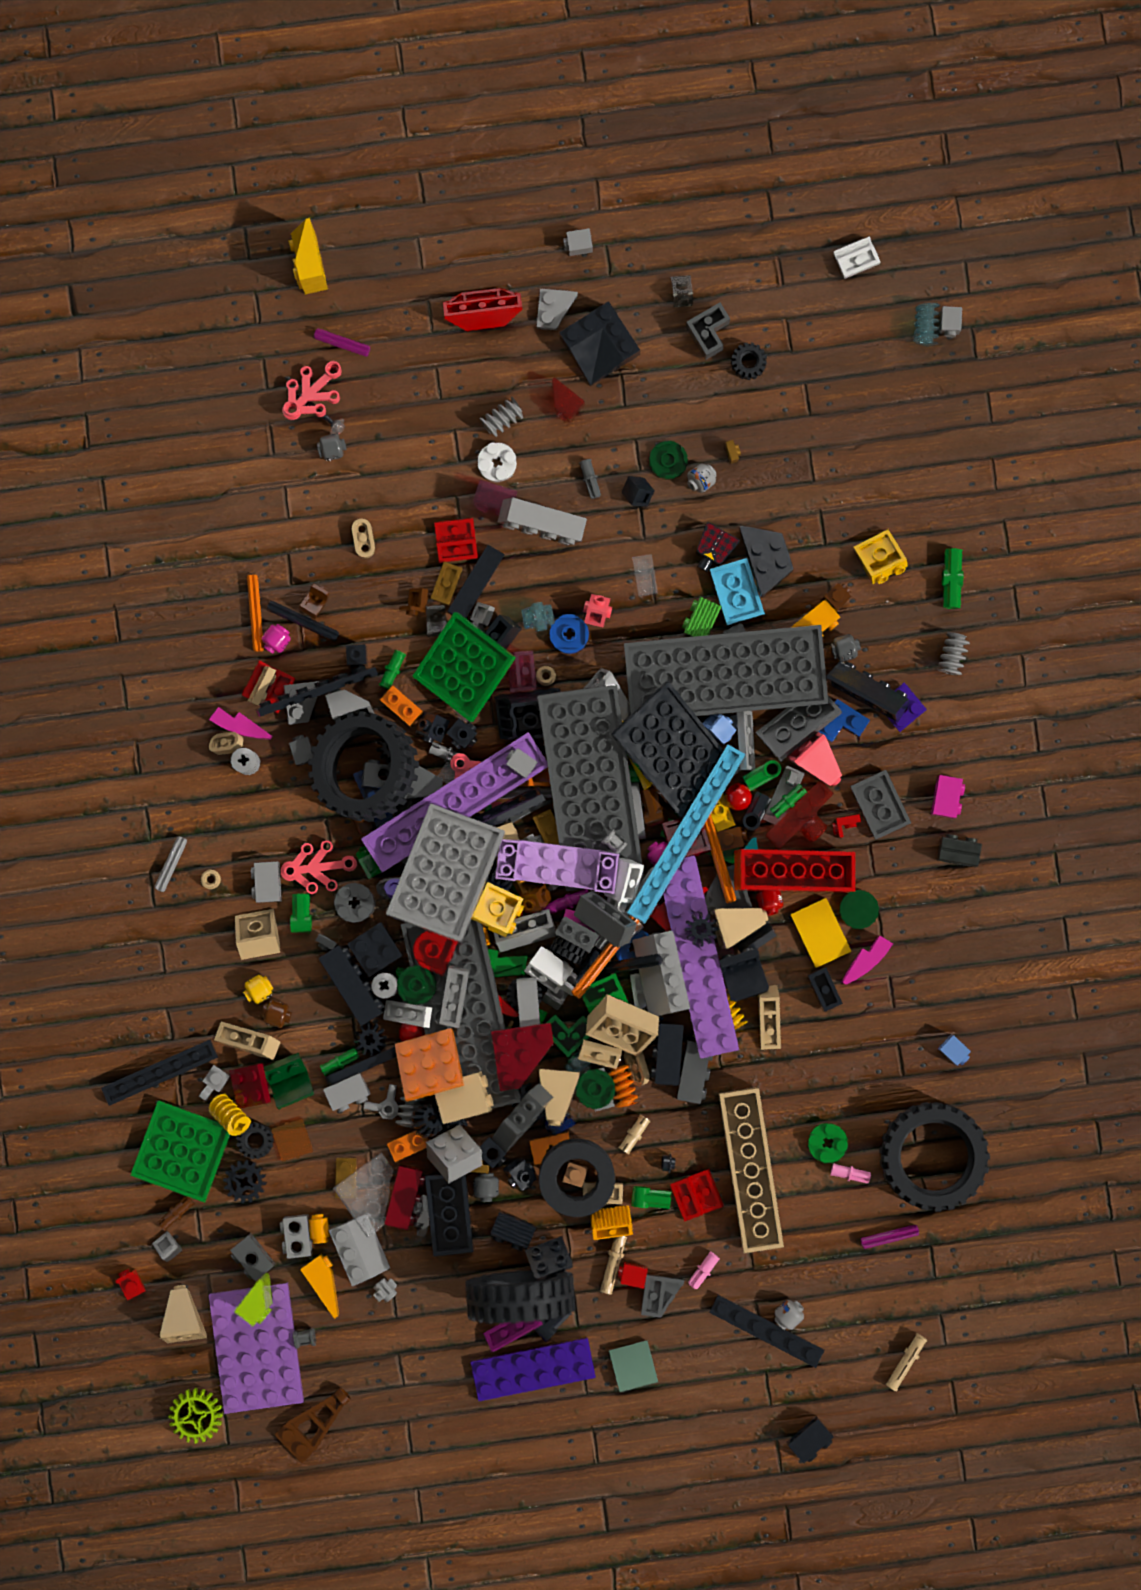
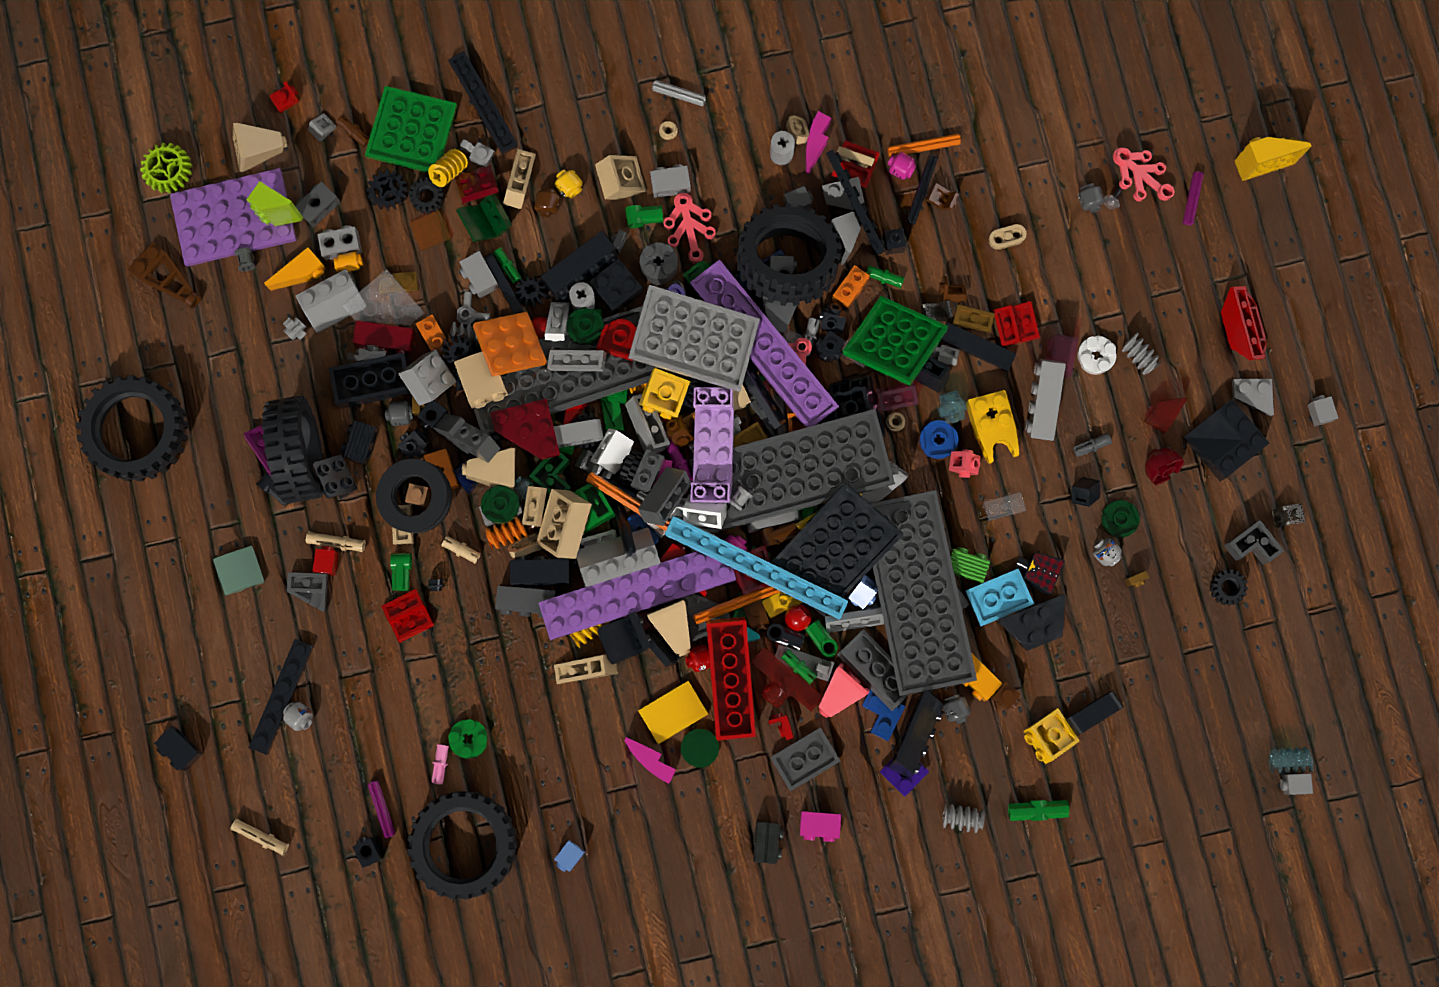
camera: 80 degrees right, 5 degrees down
dark purple plate [471,1337,596,1401] -> none
light grey brick [506,748,537,779] -> none
light orange brick [590,1205,633,1240] -> none
black gear [684,912,718,947] -> none
bright pink axle [688,1251,720,1289] -> none
tan brick [718,1087,784,1253] -> none
black brick [806,967,843,1012] -> none
white plate [833,236,880,279] -> none
none -> black tyre [76,375,188,482]
none -> black brick [353,836,384,868]
none -> yellow brick [966,390,1019,464]
none -> black beam [1066,690,1124,736]
none -> dark red cylinder [1144,448,1185,485]

